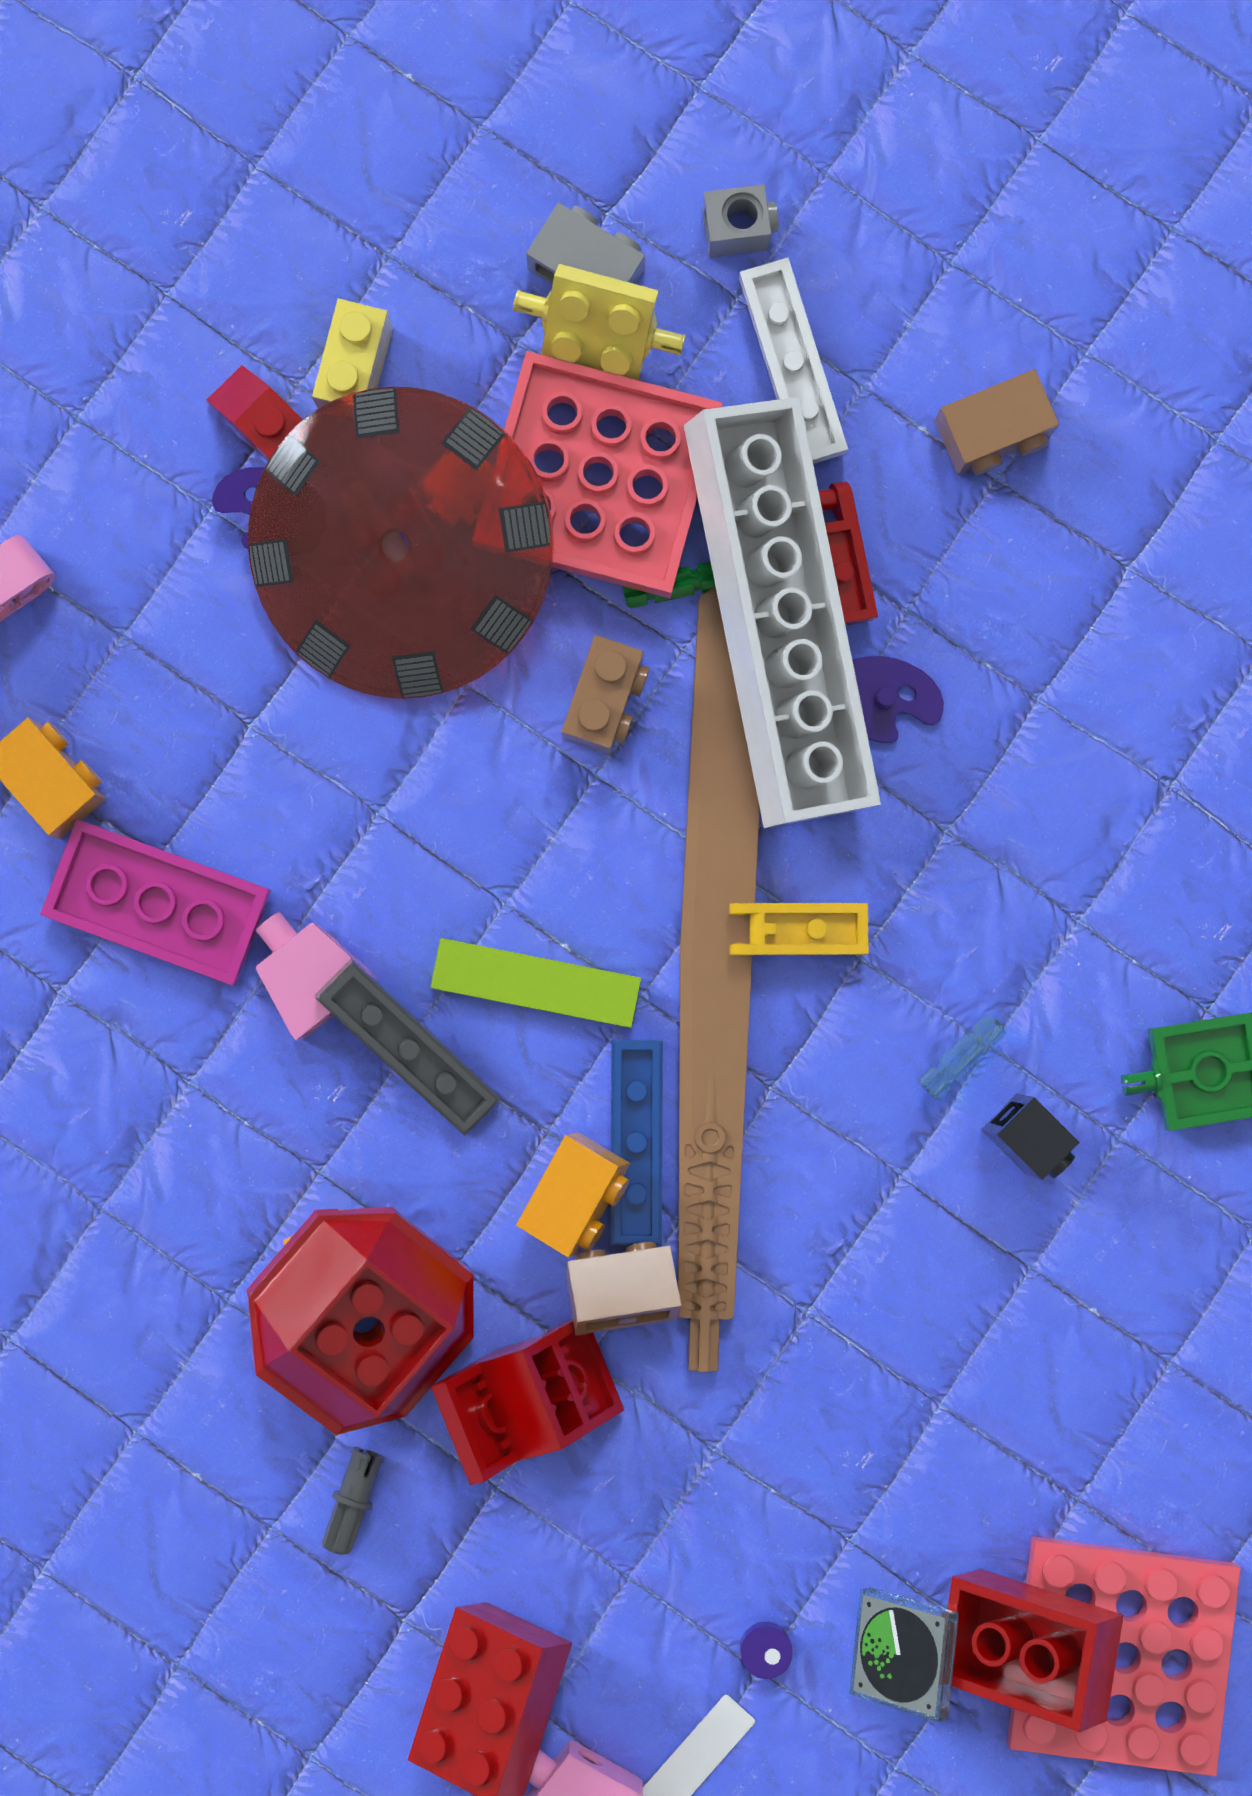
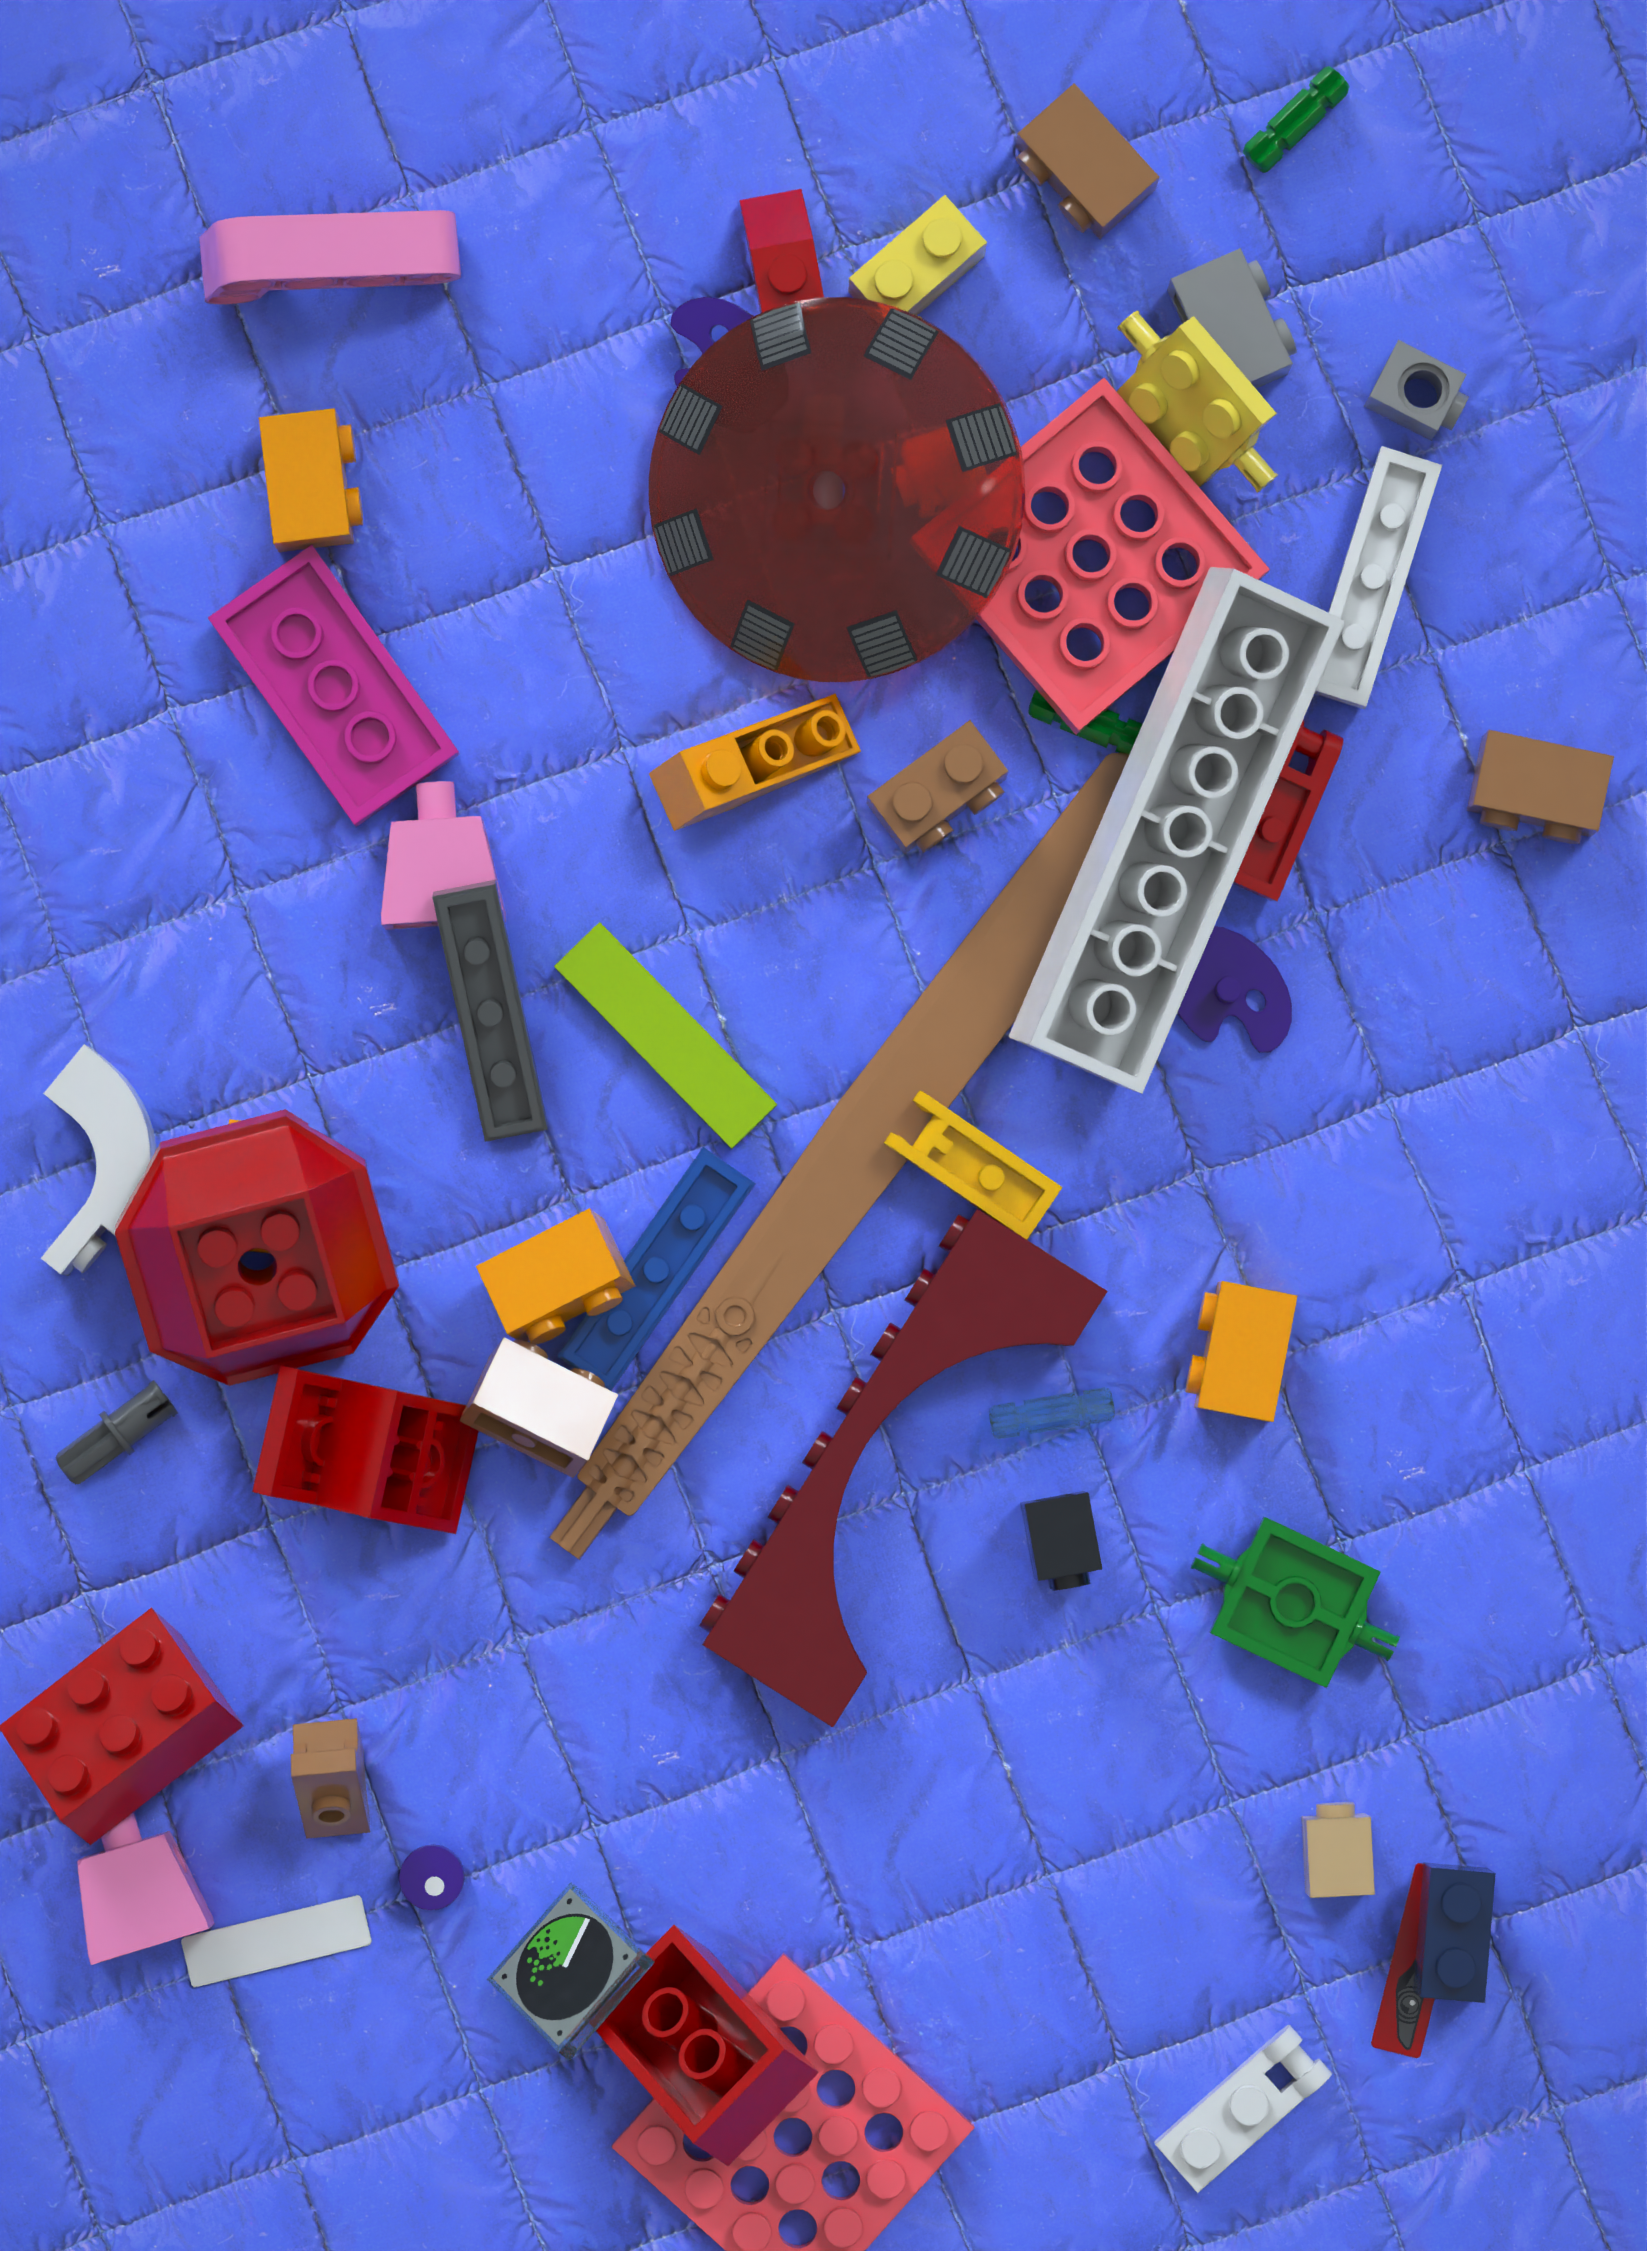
camera: 35 degrees right, 0 degrees up
none -> white arch [41,1044,157,1276]
none -> medium nougat brick [290,1718,370,1839]
none -> light orange slope [648,694,861,831]
none -> dark red arch [699,1209,1108,1727]
none -> medium nougat brick [1015,83,1159,239]
none -> light orange brick [1185,1281,1298,1422]
none -> green axle [1243,66,1350,173]

